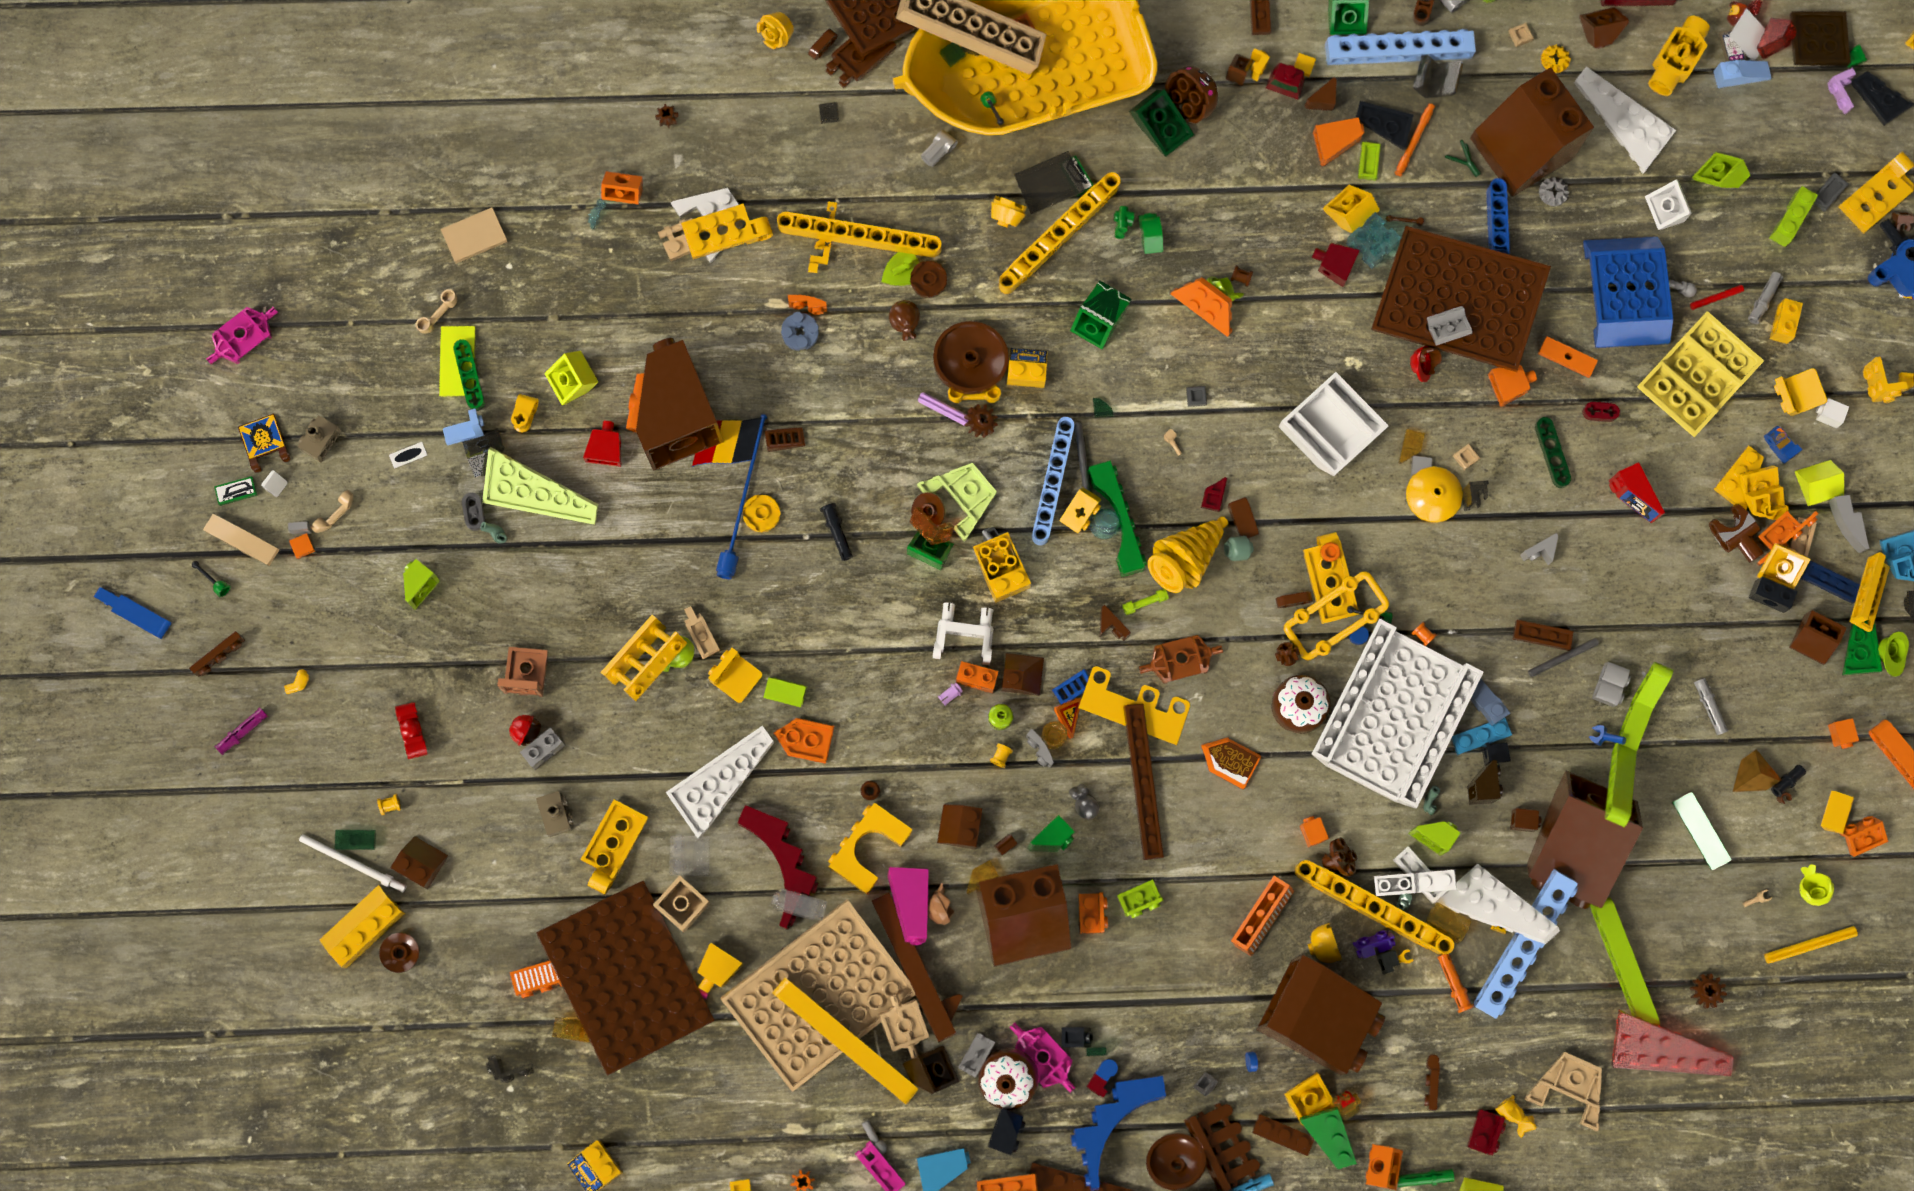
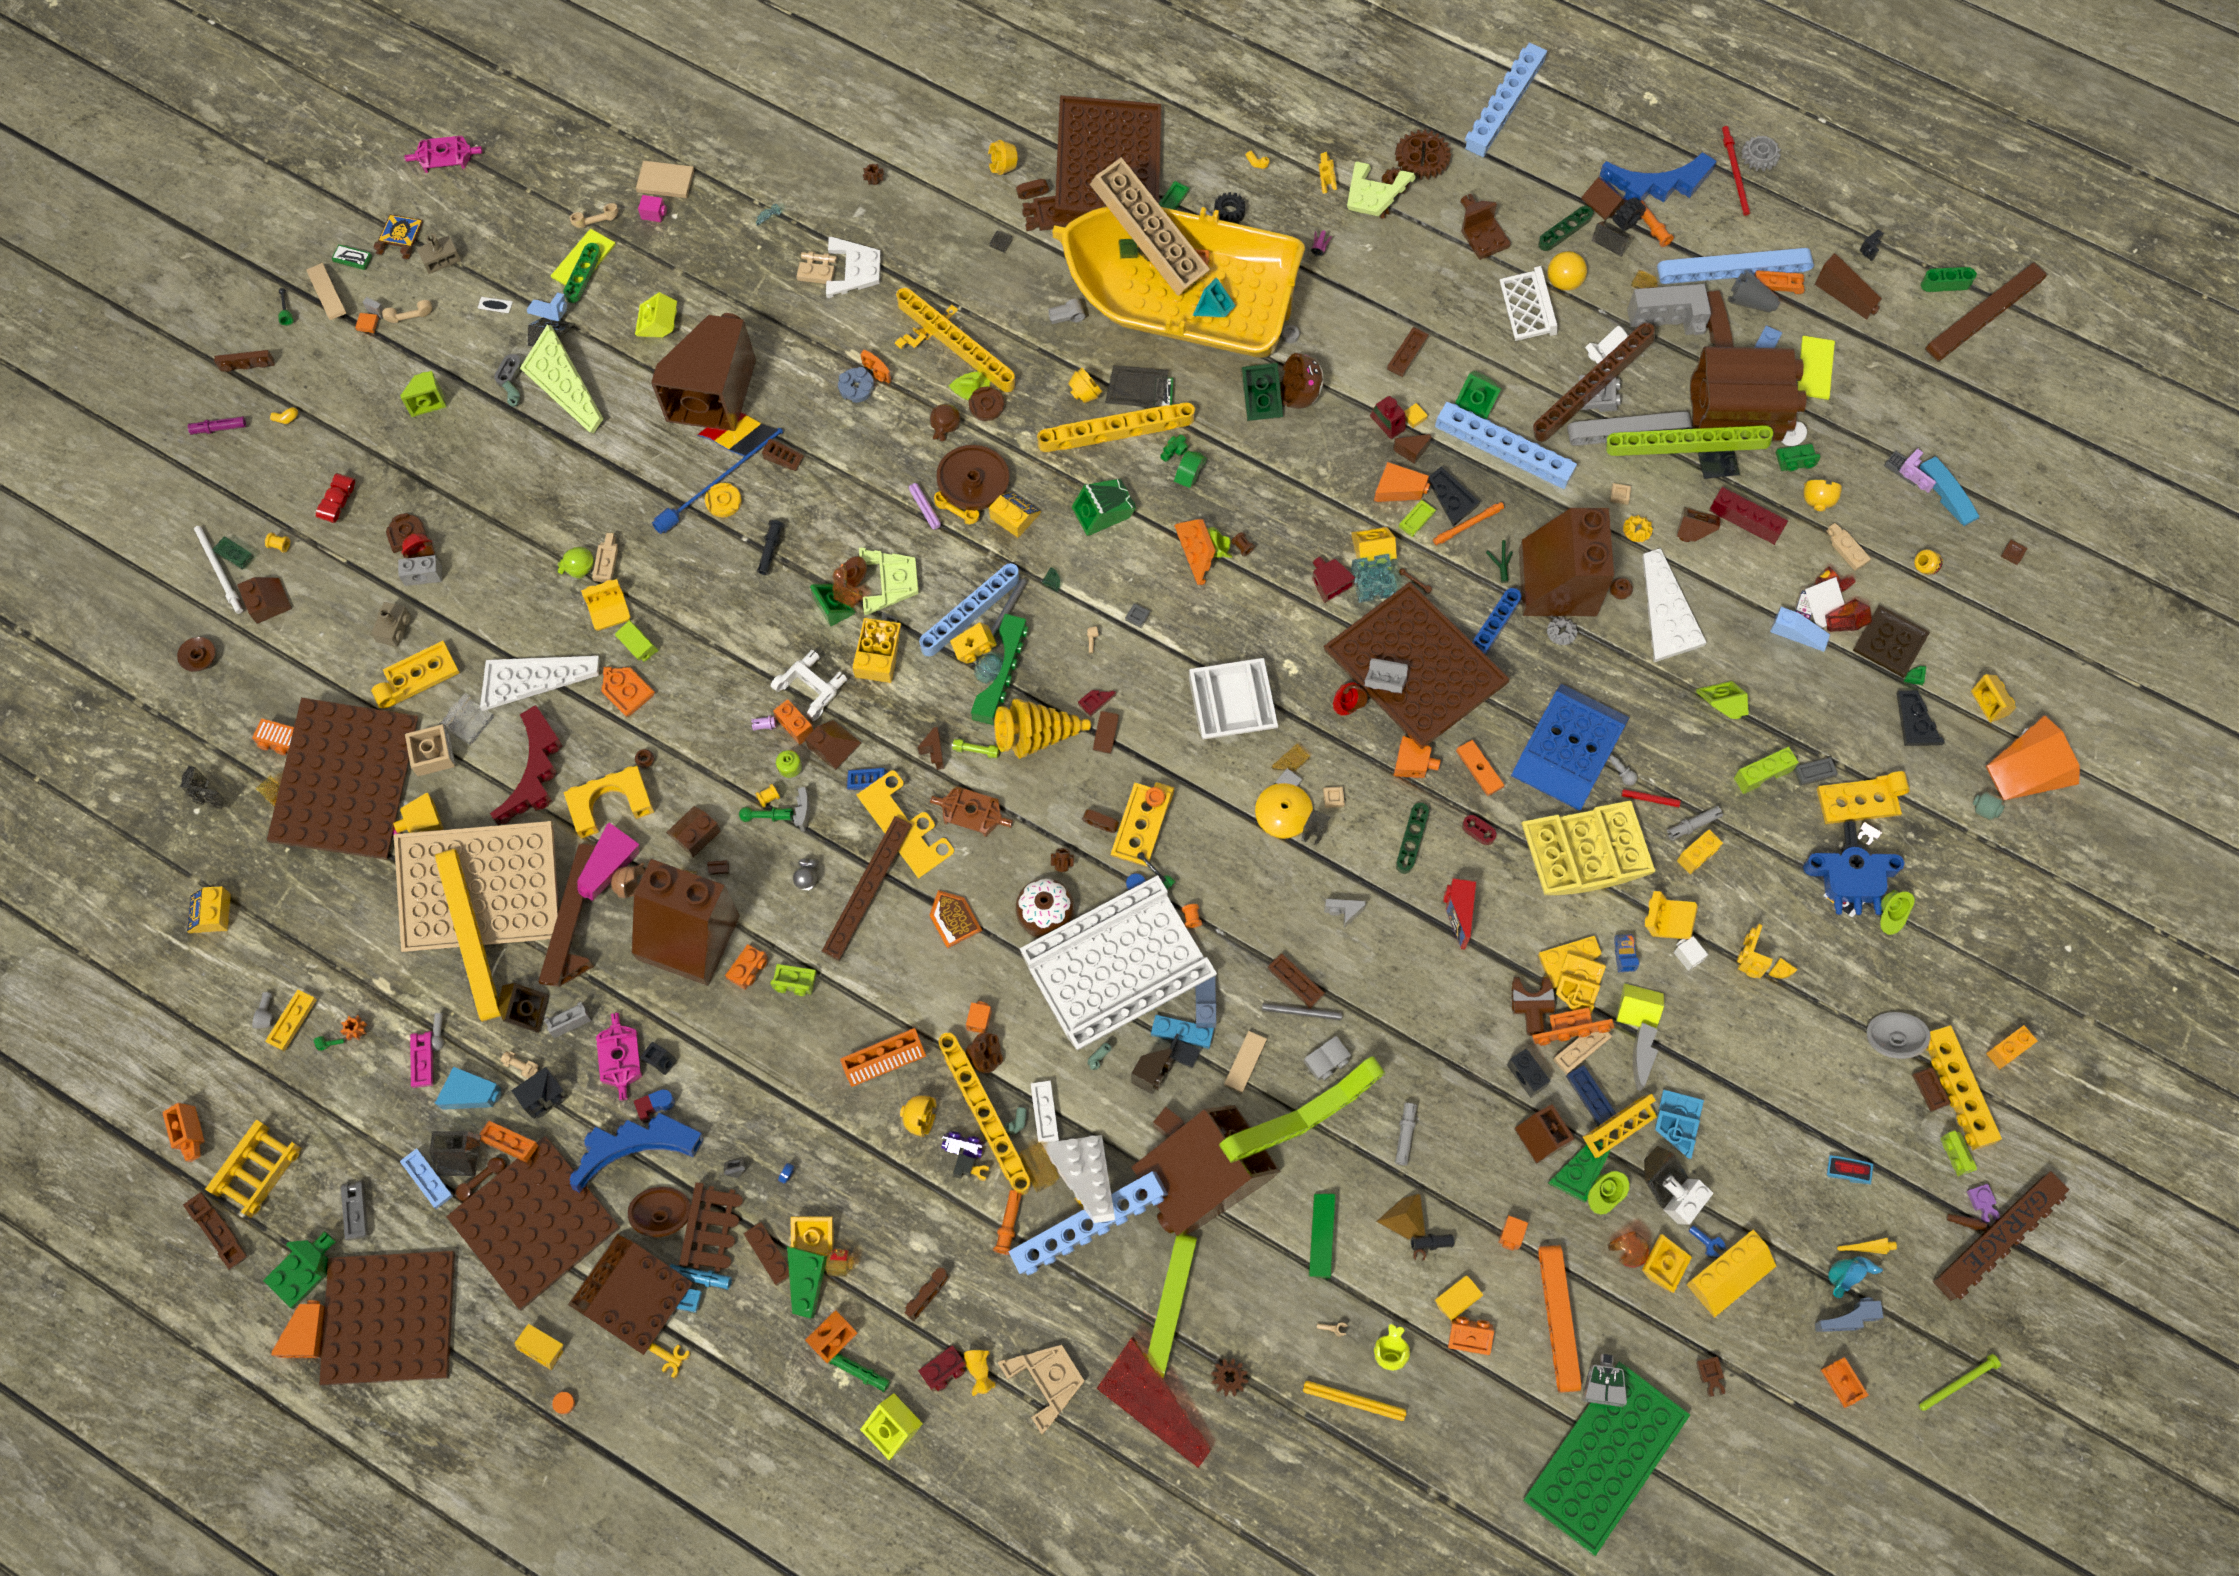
camera: 40 degrees right, 10 degrees down
blue piece [94,587,172,639] -> none
white slope [261,470,288,497] -> none
yellow slope [320,885,405,969] -> none
nougat bracket [497,647,548,697] -> none
yellow piece [511,394,539,433] -> none
red torso [583,421,622,467] -> none
orange brick [601,171,643,204] -> none
yellow fence [601,615,687,701] -> none
yellow hinge [681,203,773,259] -> none
clear window [771,889,827,922] -> none
tan plate [879,993,929,1059] -> none
reddish brown gear [964,404,998,438] -> none
cylinder [978,1049,1039,1110] -> none
hinge [980,91,1004,125] -> none
green slope [1027,815,1075,852] -> none
clear yellow wheel [1041,721,1067,750] -> none
piece [1054,697,1081,738] -> none
clear green tile [1085,1047,1107,1057] -> none
sand green head [1224,536,1254,561] -> none
reddish brown slope [1226,54,1253,86] -> none
yellow bracket [1251,48,1270,82] -> none
reddish brown slope [1256,955,1385,1075] -> none
yellow bar [1284,571,1389,660] -> none
white slope [1374,870,1457,896] -> none
lime slope [1408,821,1461,856] -> none
clear smoke bracket [1413,55,1463,98] -> none
blue bar [1589,725,1626,746] -> none
white slope [1645,180,1692,230] -> none
yellow brick [1648,16,1710,96] -> none
yellow slope [1757,543,1811,590] -> none
lavender bracket [1827,68,1856,114] -> none
none -> reddish brown tile [386,513,428,553]
none -> tan bar [501,1051,539,1079]
none -> dark pink brick [638,195,667,222]
none -> green pin [739,807,794,822]
none -> teal slope [1192,278,1236,317]
none -> tan tile [1224,1031,1267,1094]

